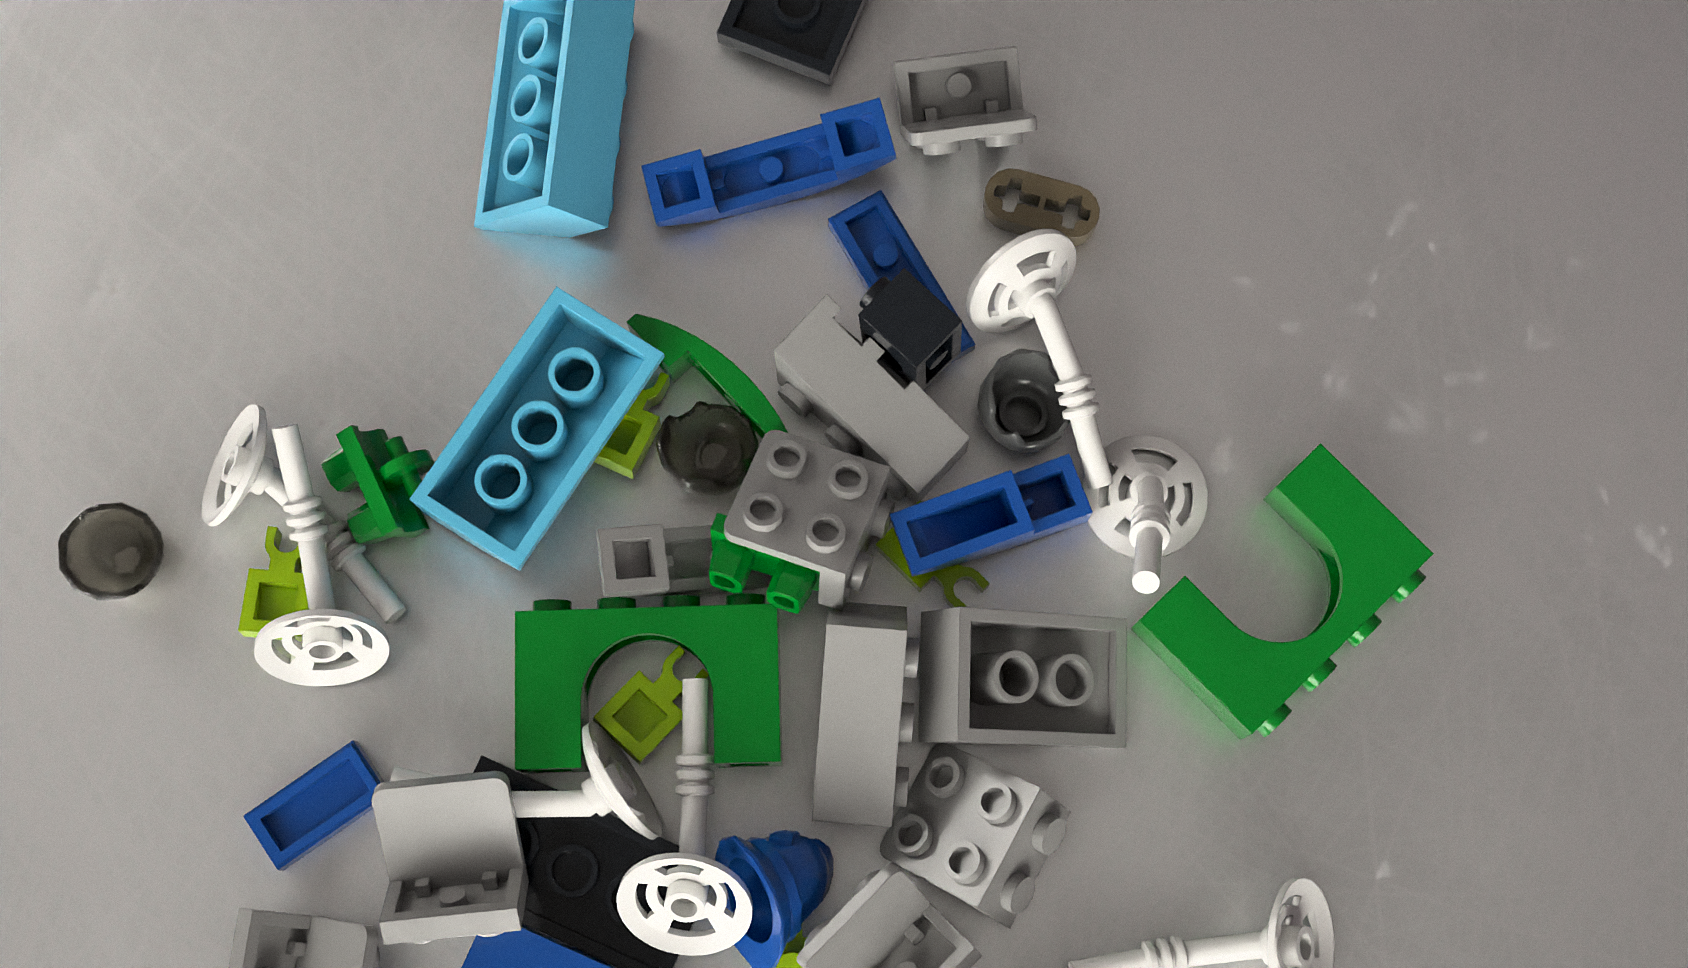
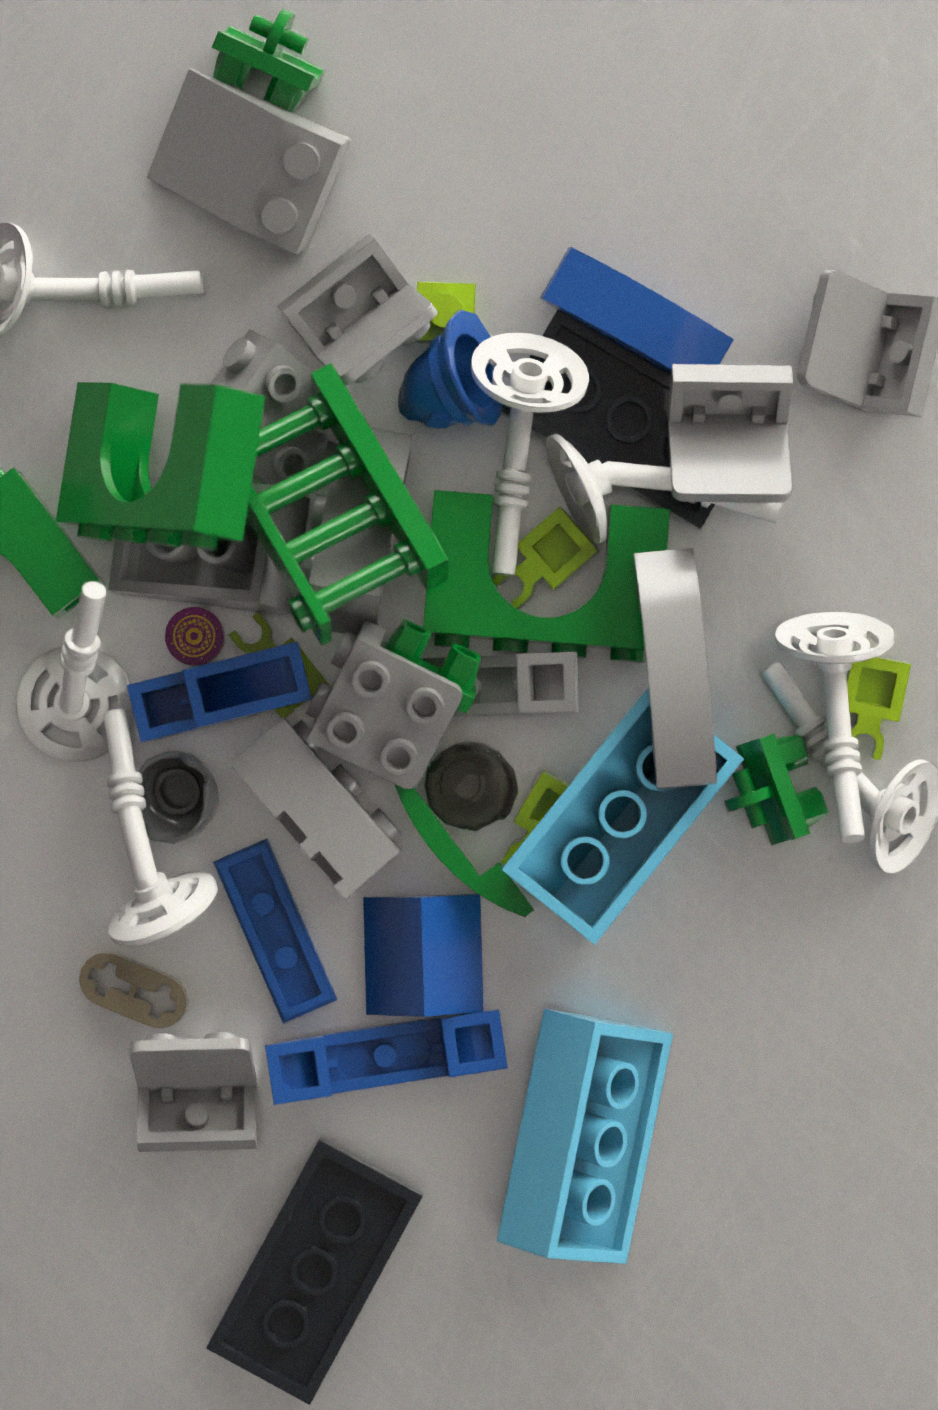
camera: 175 degrees left, 10 degrees up
blue tile [243,740,384,871] -> none
black brick [858,268,962,391] -> none
none -> green arch [56,382,265,550]
none -> magenta tile [165,607,225,666]
none -> green fence [246,363,449,646]
none -> blue slope [363,894,483,1017]
none -> light grey slope [634,548,717,789]

